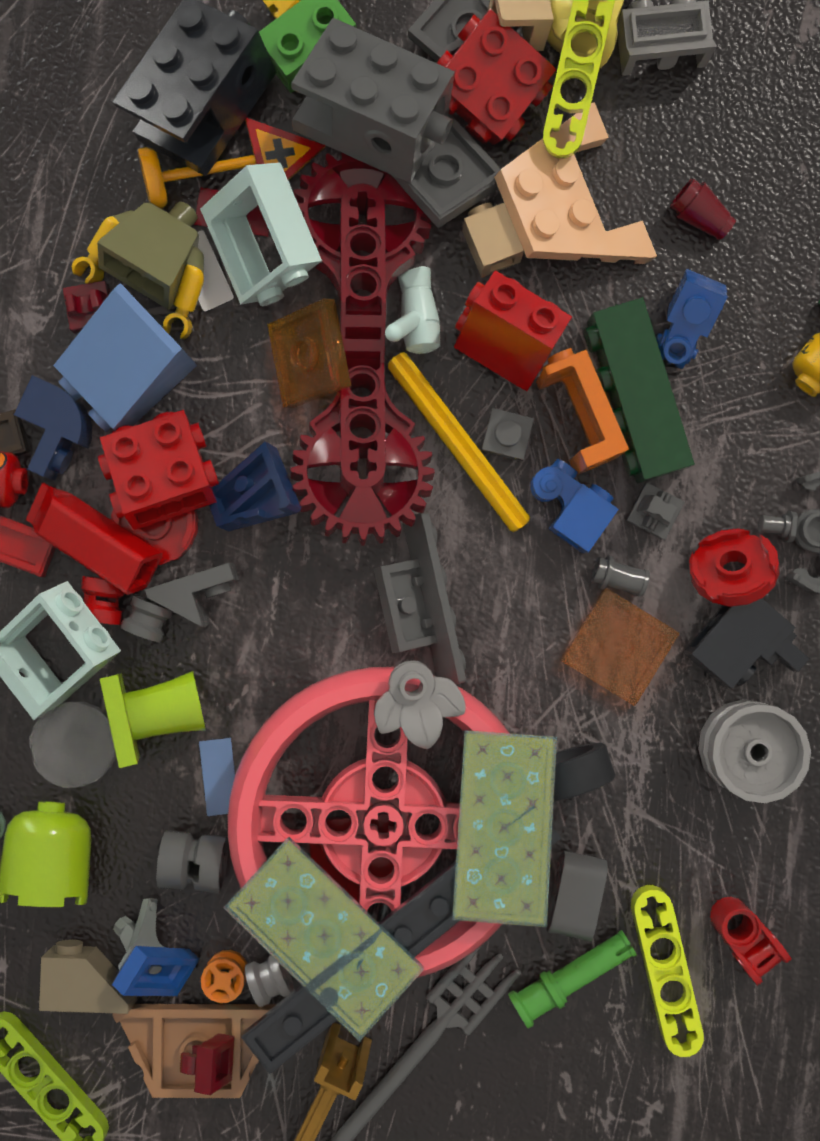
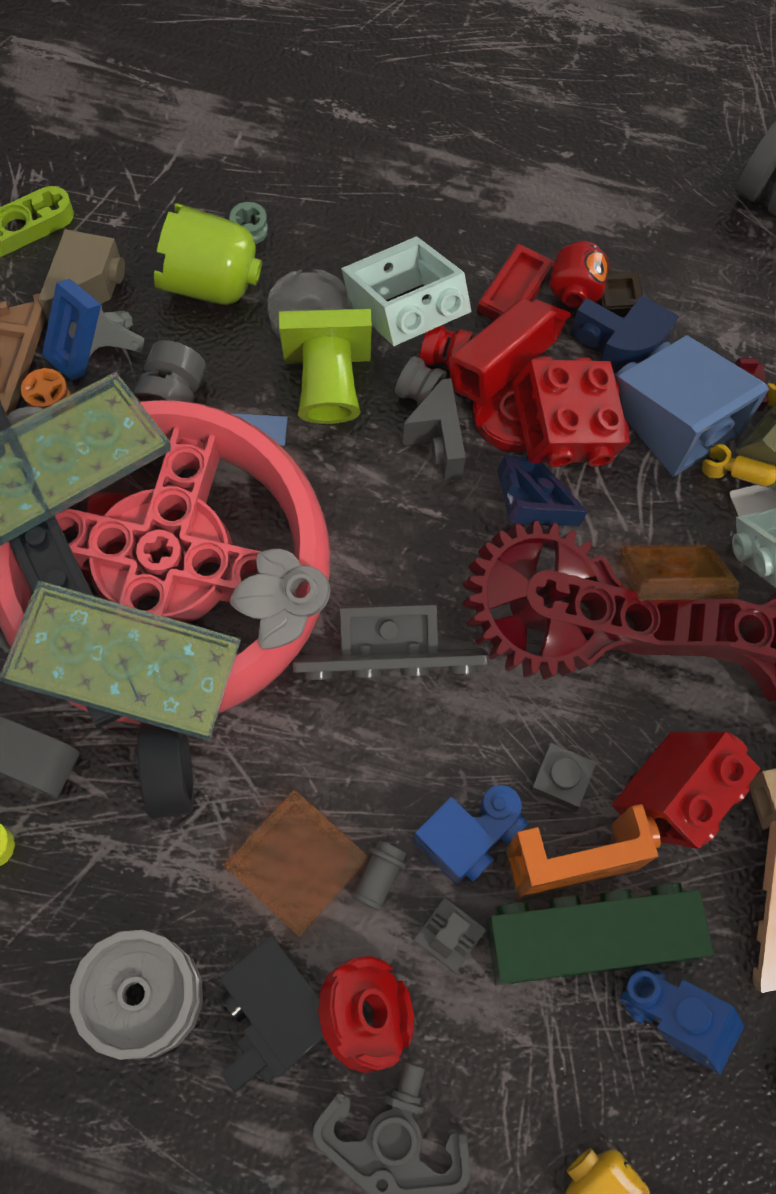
camera: 95 degrees right, 20 degrees down
light aqua piece [385,266,440,354] -> none
yellow axle [388,352,530,532] -> none

